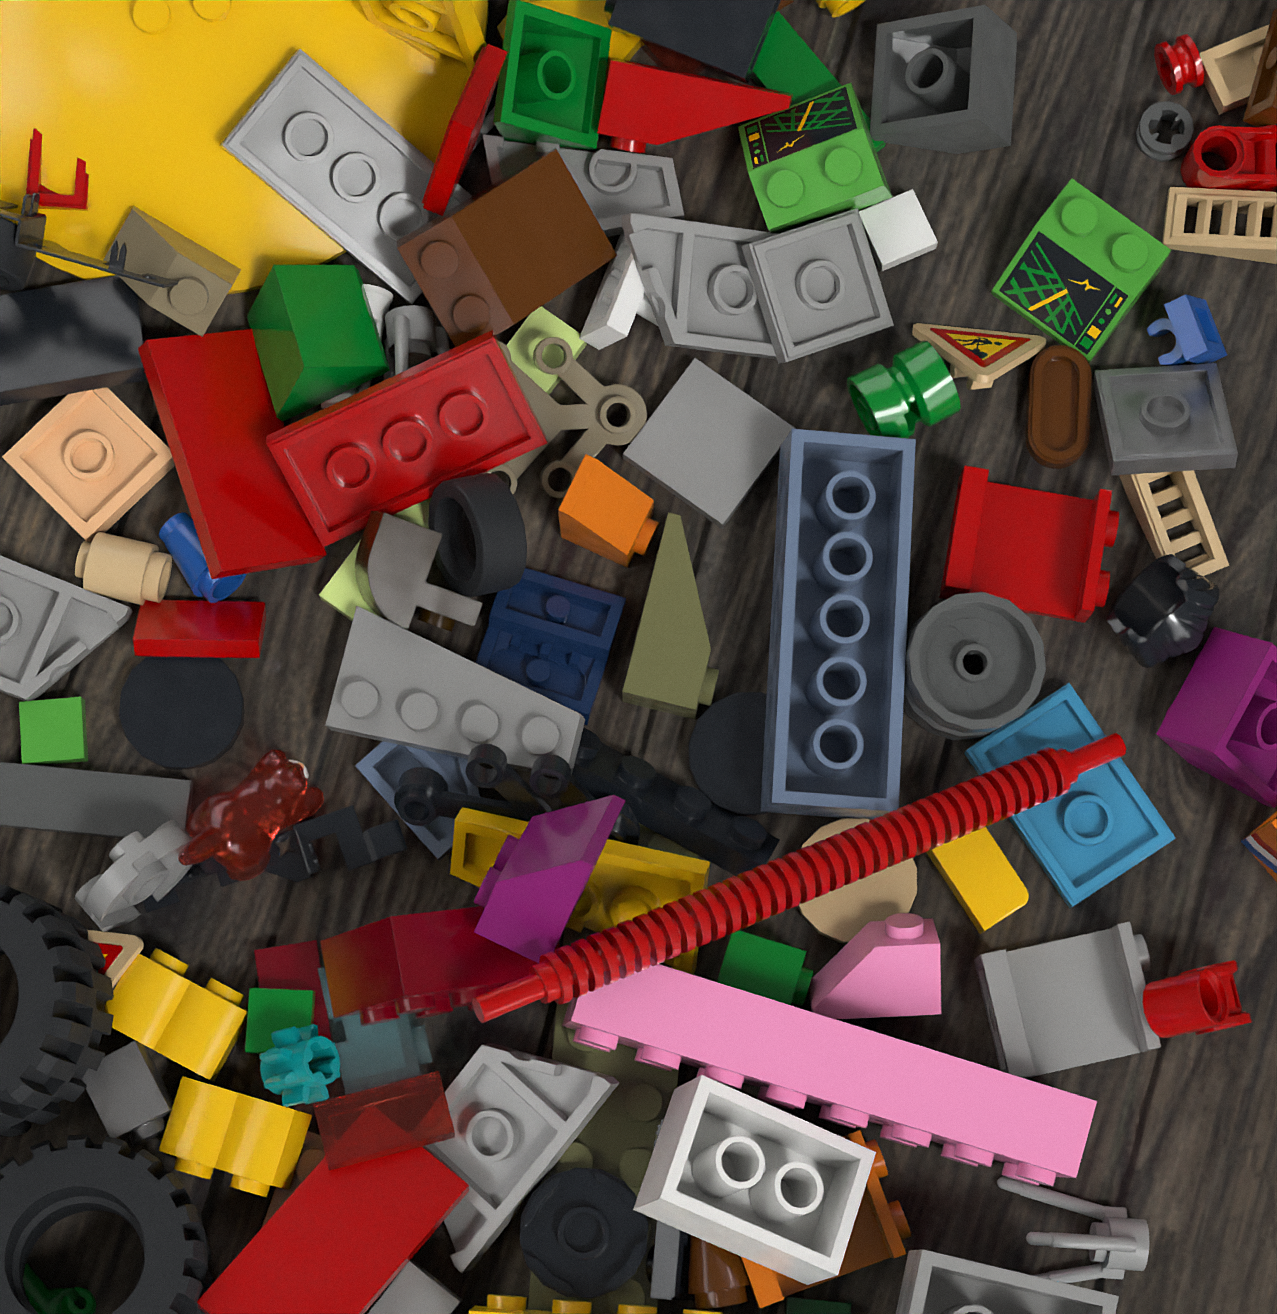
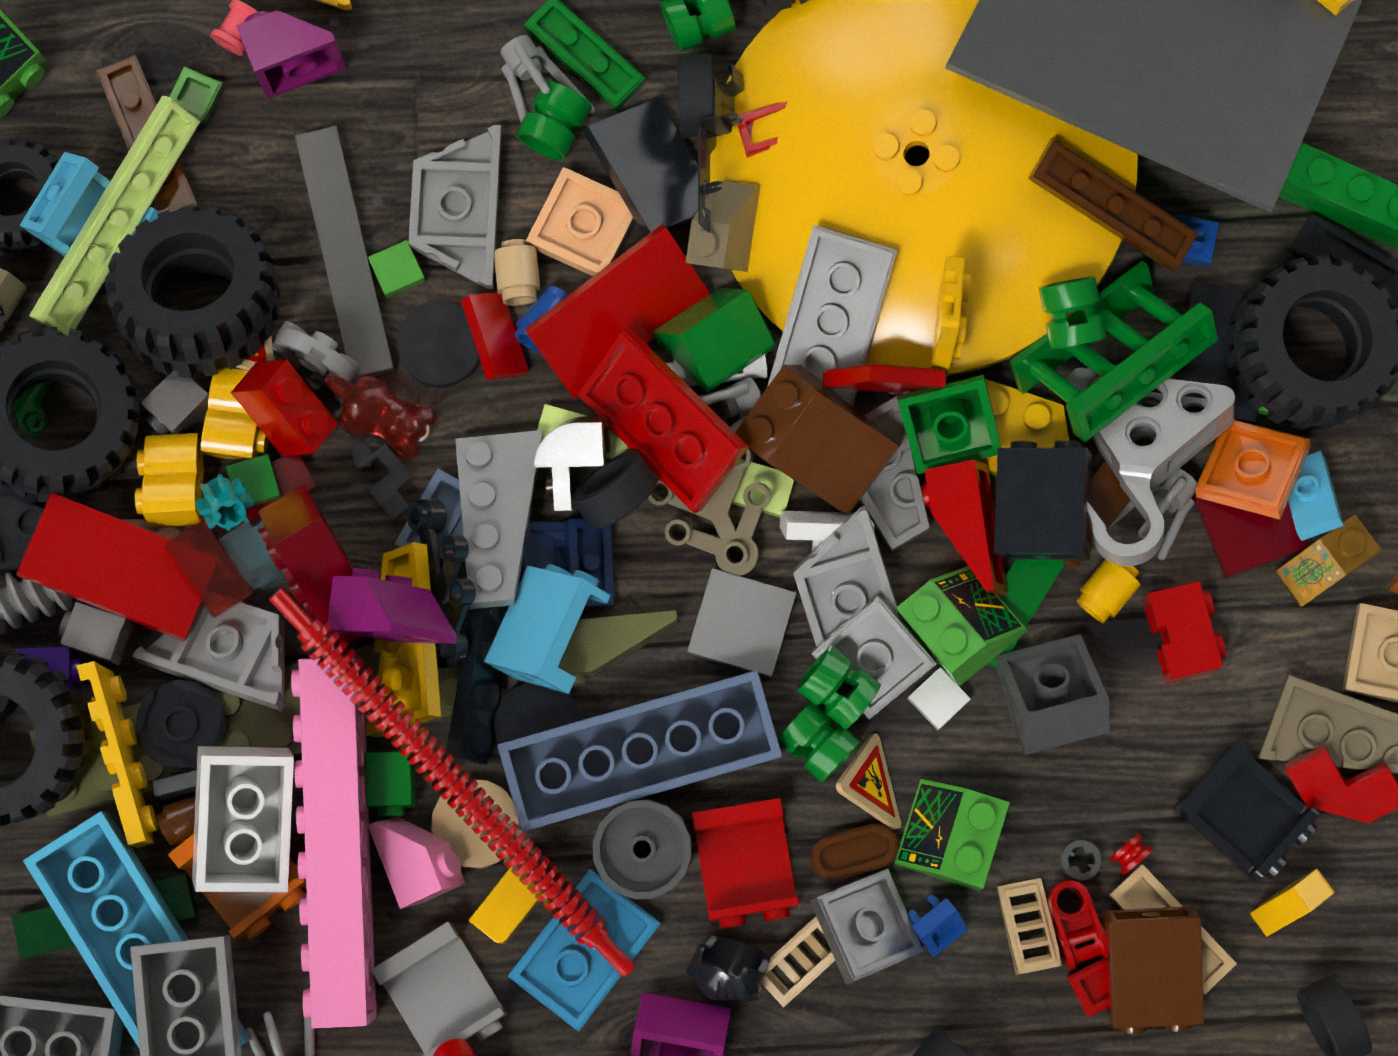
camera: 75 degrees right, 0 degrees up
orange slope [558,454,660,568] -> none
none -> red brick [230,359,338,456]
none -> medium azure panel [484,564,611,694]
none -> green wheel [796,645,881,729]

